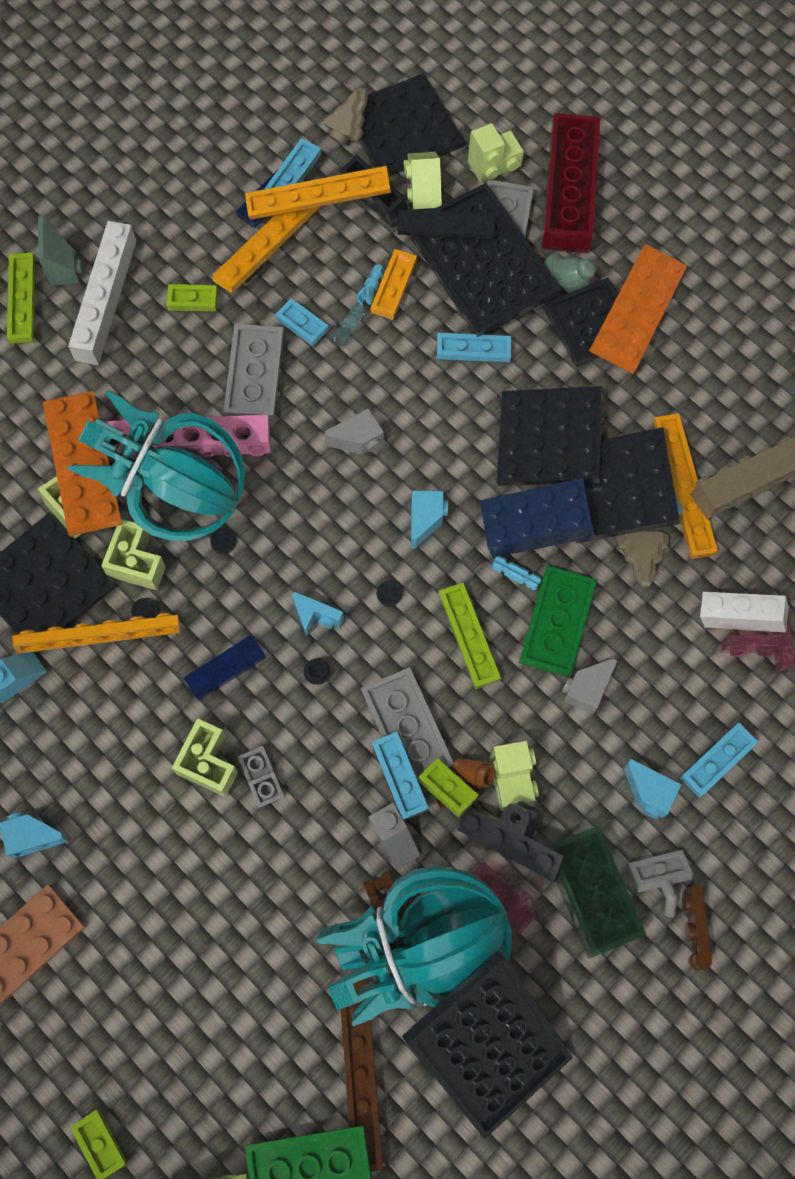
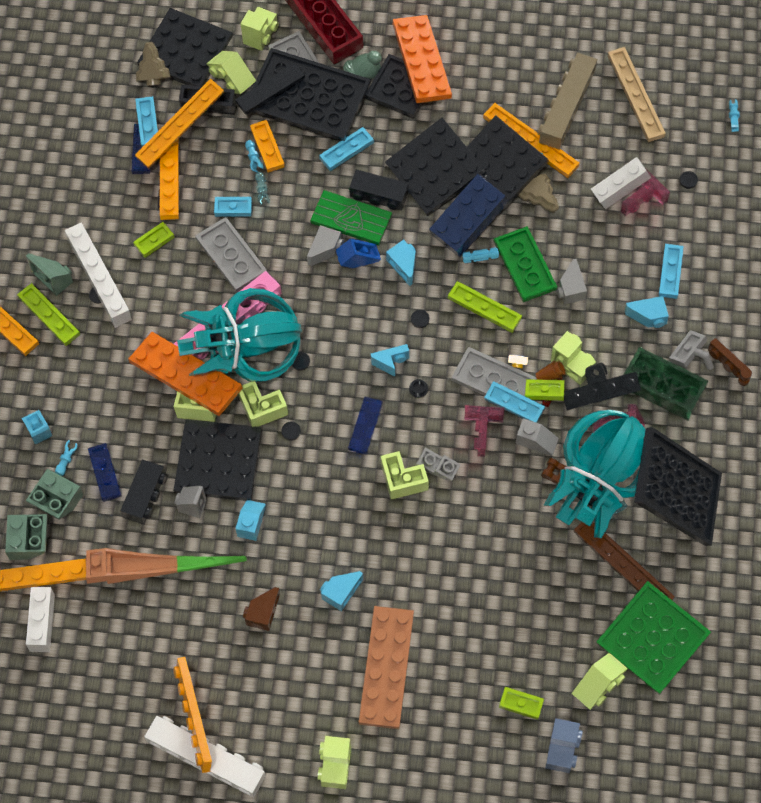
camera: 35 degrees left, 5 degrees down
light orange plate [12,613,180,654] -> none
none -> green tile [310,190,392,246]
none -> blue slope [336,239,381,268]
none -> black brick [349,169,409,211]
none -> clear pink bracket [464,405,504,457]
none -> plate [508,355,528,368]

